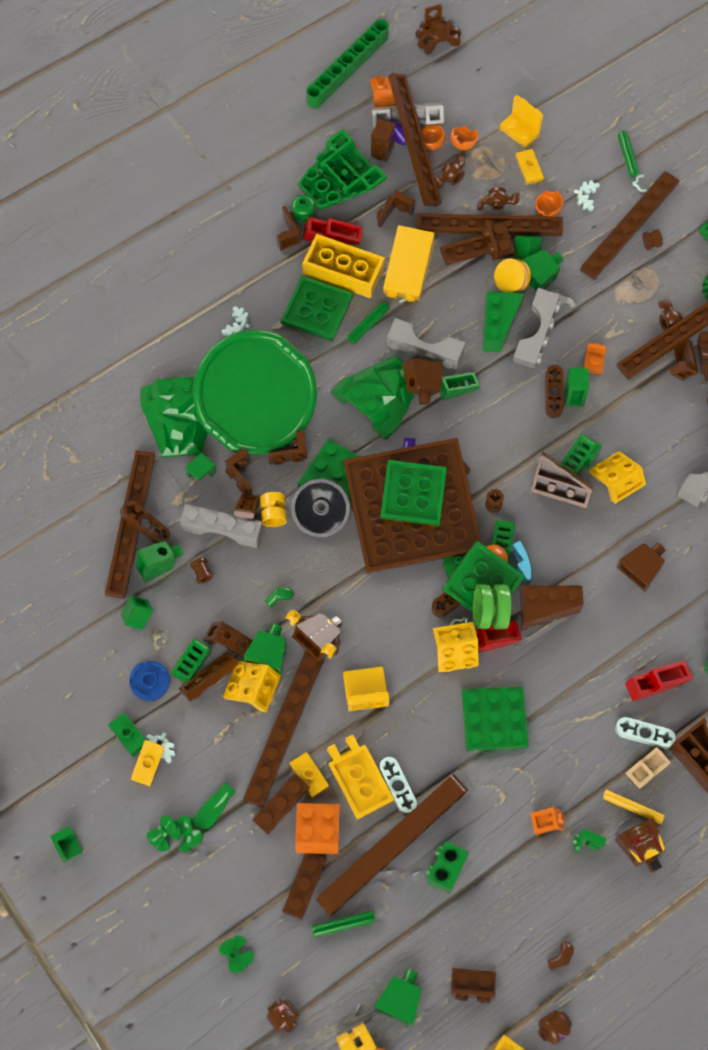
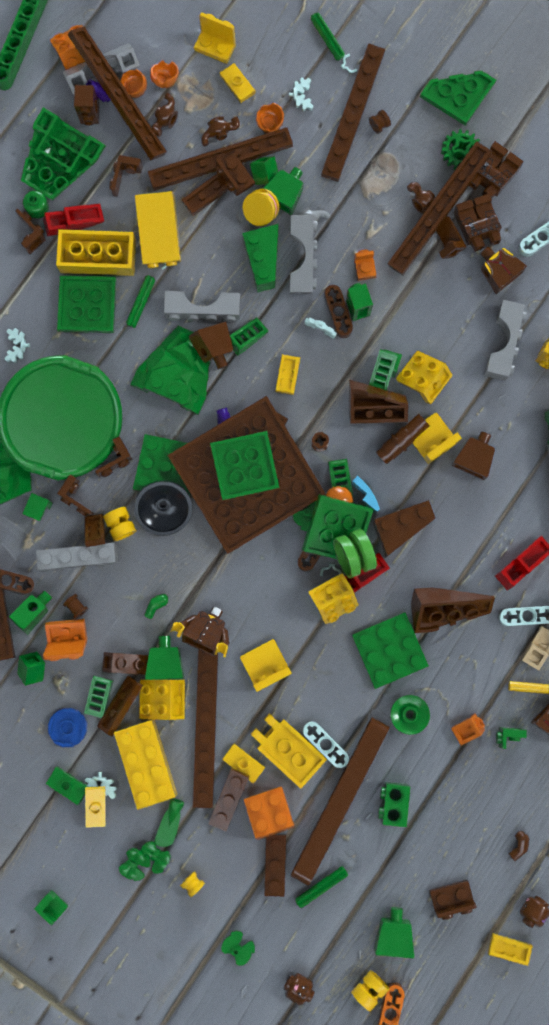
camera: 15 degrees left, 15 degrees up
none -> orange bracket [43,619,88,661]
none -> yellow brick [114,719,178,810]
none -> yellow wheel [180,871,205,898]
none -> yellow plate [275,354,300,395]
none -> light aqua animal [304,318,337,339]
none -> reddish brown piece [376,413,430,464]
none -> green dish [390,695,430,735]
none -> reddish brown wedge [411,587,495,633]
none -> yellow bracket [412,413,462,464]

